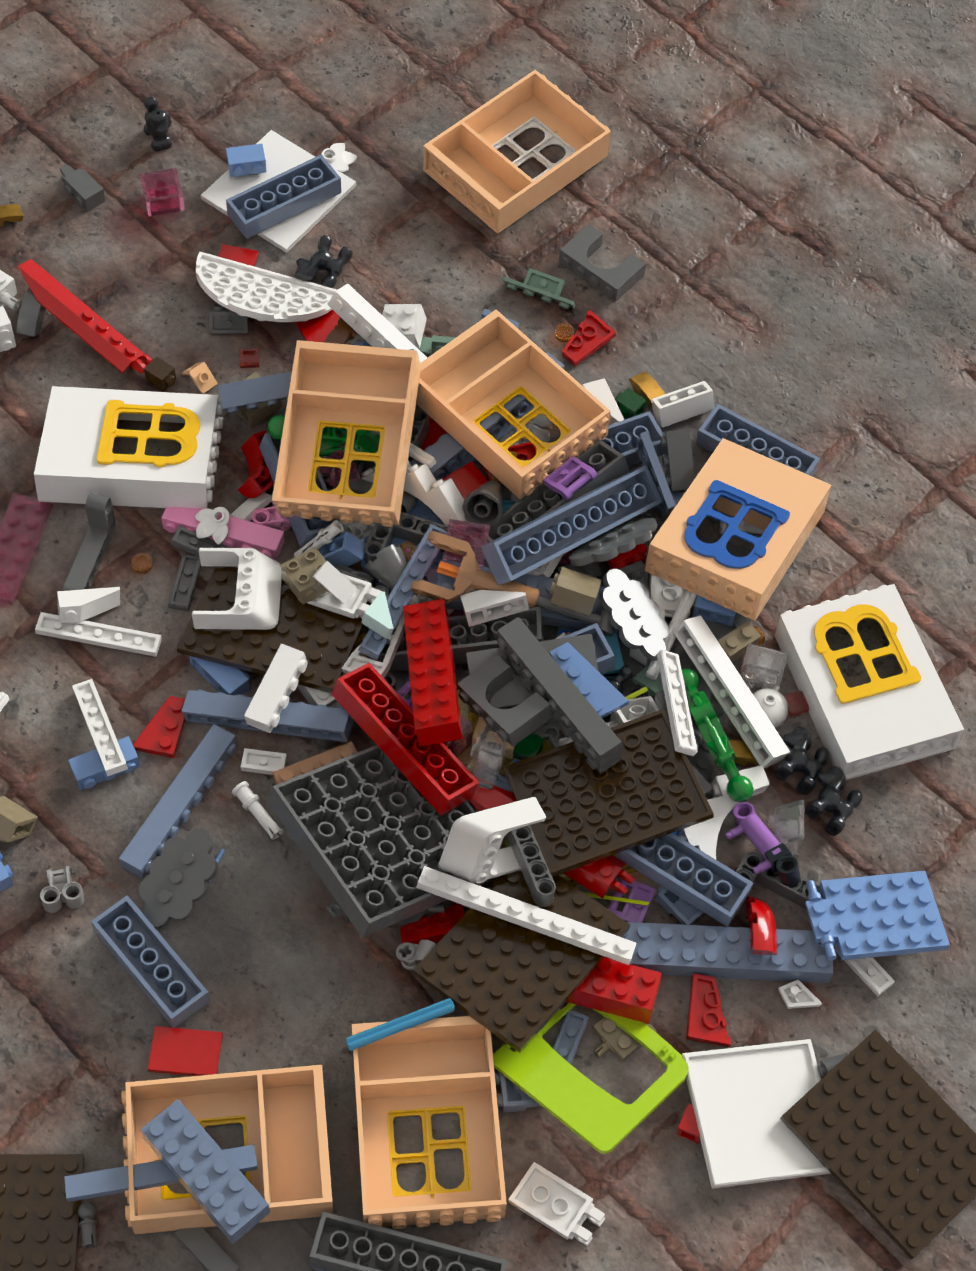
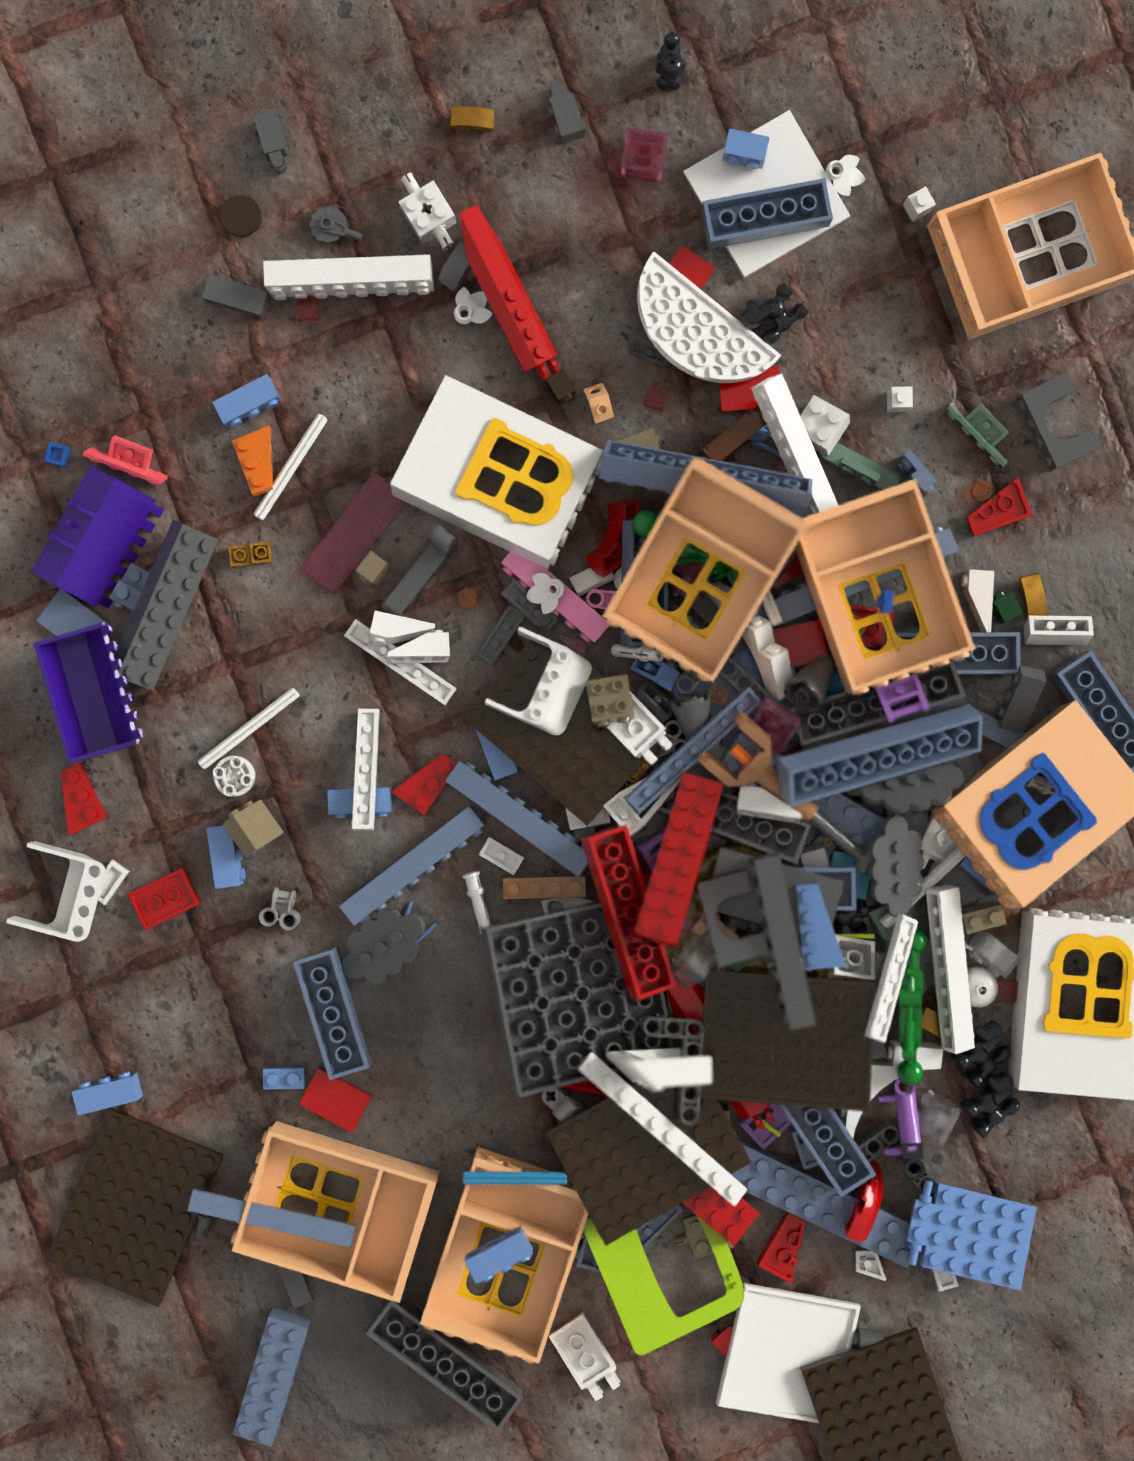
camera: 25 degrees right, 30 degrees up
sand blue brick [140,1099,270,1244] -> none
white brick [244,644,308,733] -> none
white tile [312,561,358,604] -> none
light aqua slope [361,592,393,639] -> none
dark tan brick [549,567,602,616] -> none
sand blue plate [636,431,676,521] -> none
none -> medium blue plate [263,1067,305,1090]
none -> dark tan brick [356,550,392,586]
none -> white slope [386,630,450,663]
none -> white plate [454,287,492,324]
none -> medium blue brick [464,1226,533,1284]
none -> blue plate [876,590,893,614]
none -> white brick [887,386,913,412]
none -> white brick [903,187,936,222]

